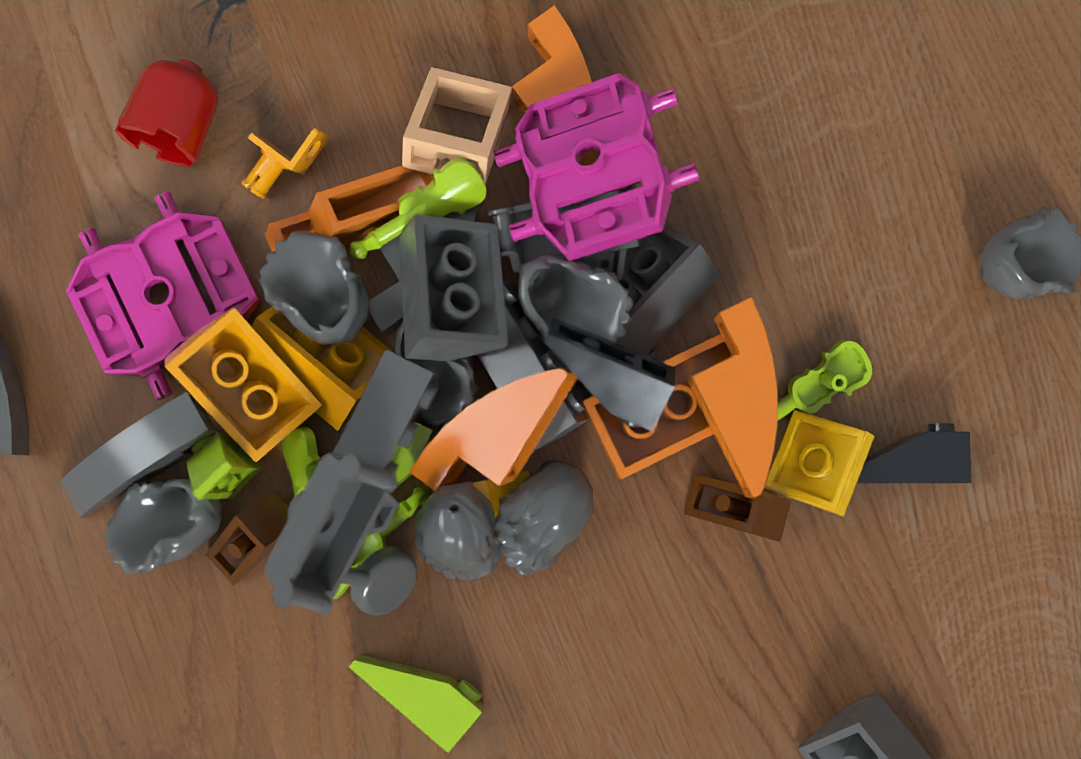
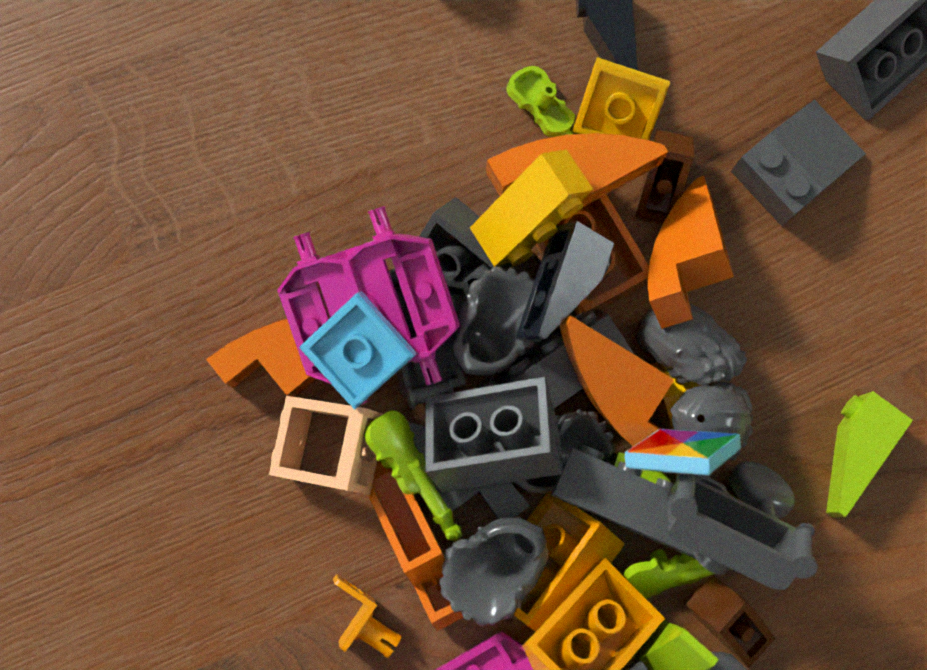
camera: 90 degrees left, 5 degrees down
none -> medium azure tile [299,291,417,410]
none -> yellow brick [470,149,594,267]
none -> tile [625,429,741,475]
none -> orange slope [648,176,734,329]
none -> dark grey slope [731,99,866,226]

